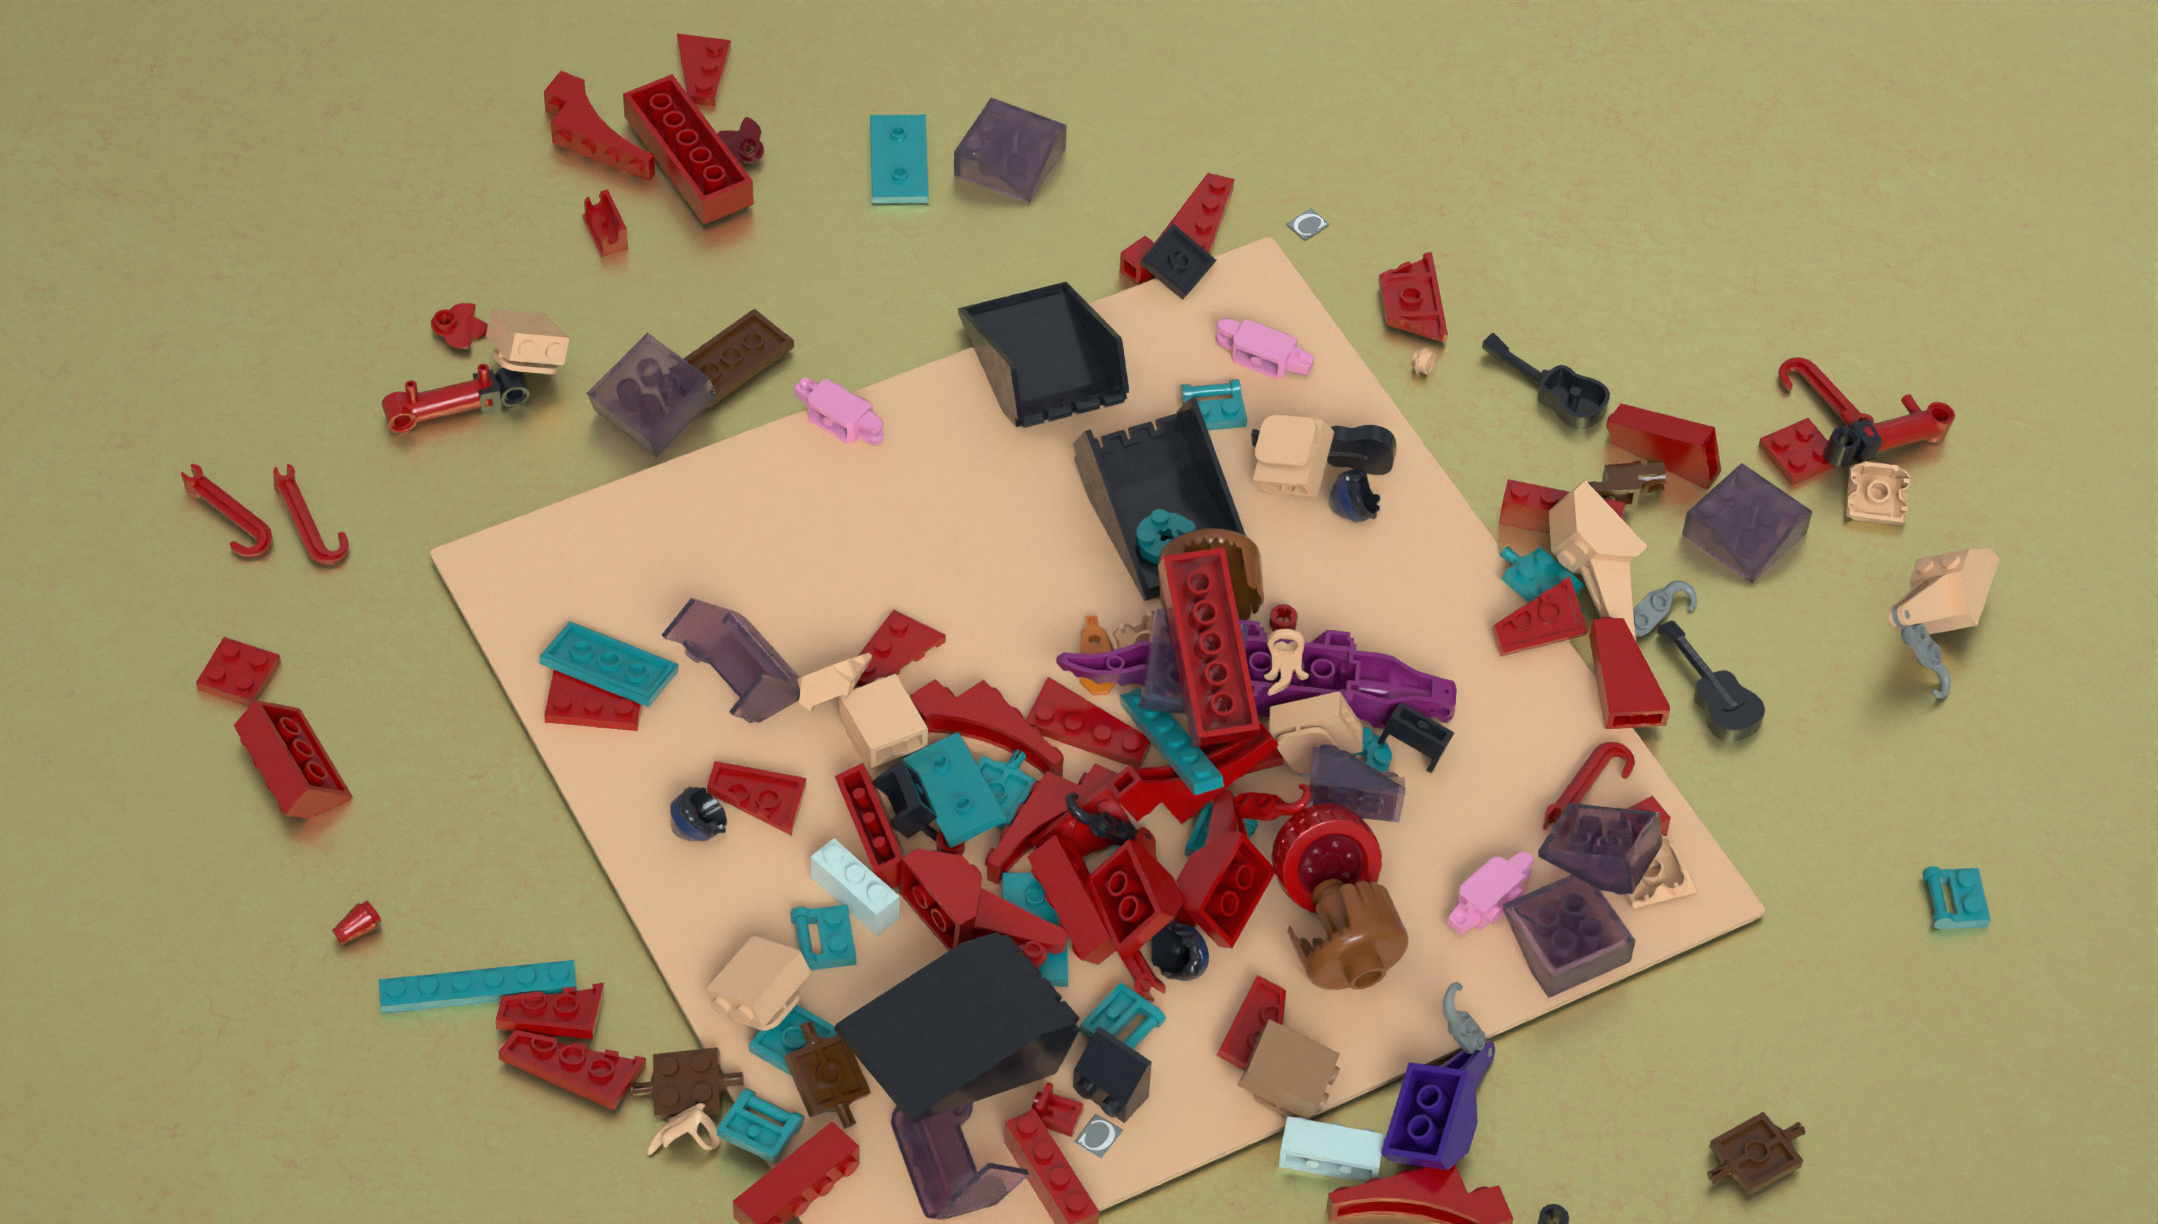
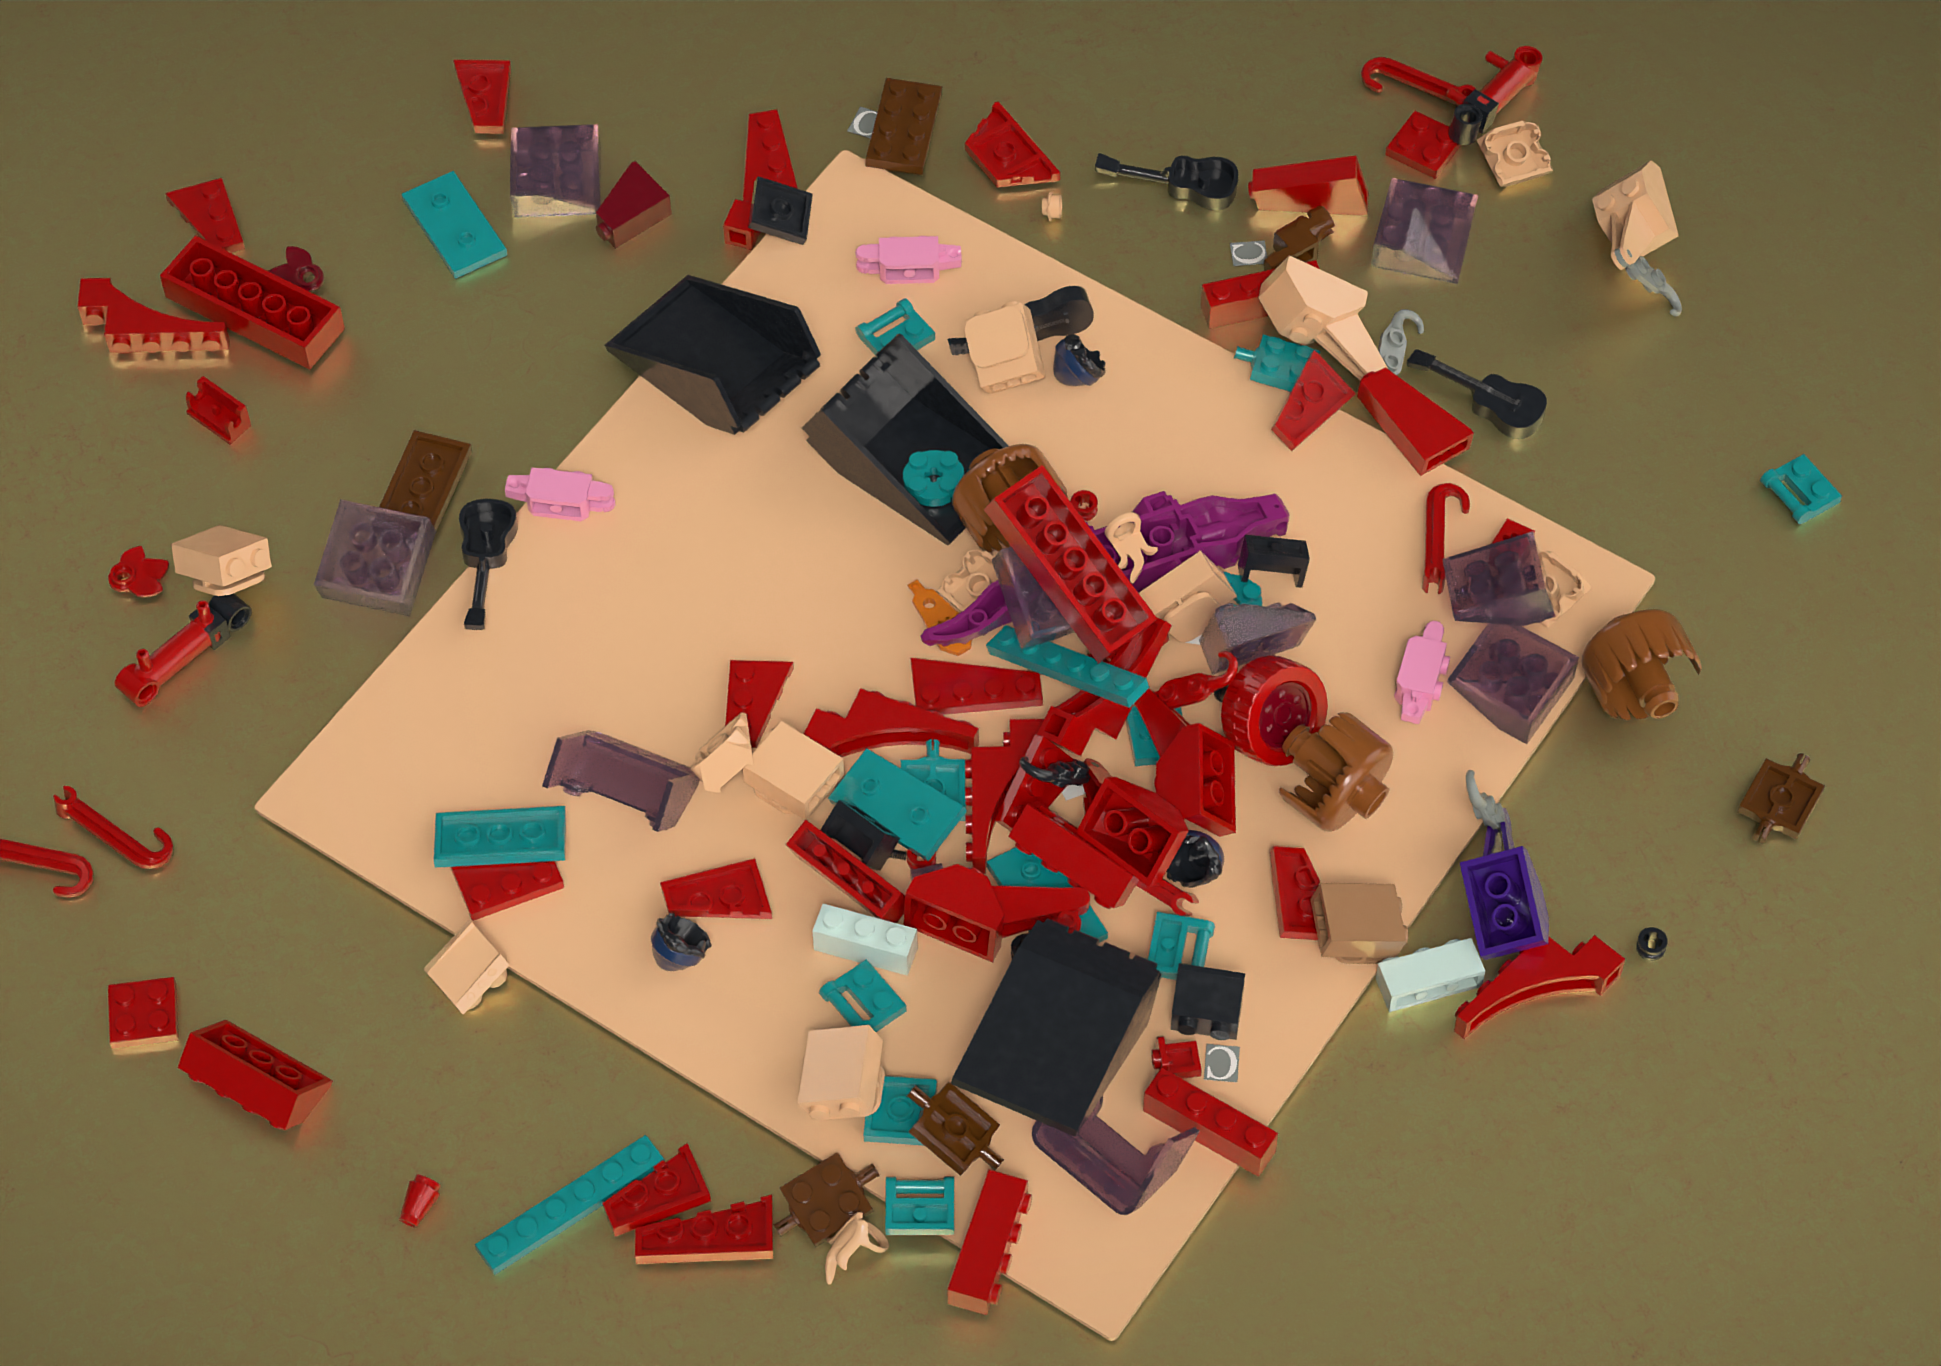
camera: 25 degrees left, 5 degrees up
none -> light nougat slope [423,920,509,1015]
none -> red wing [453,60,511,134]
none -> black piece [459,499,518,630]
none -> dark red slope [596,160,672,249]
none -> reddish brown plate [865,78,943,175]
none -> light grey sticker [1230,240,1267,266]
none -> dark orange piece [1581,609,1702,720]

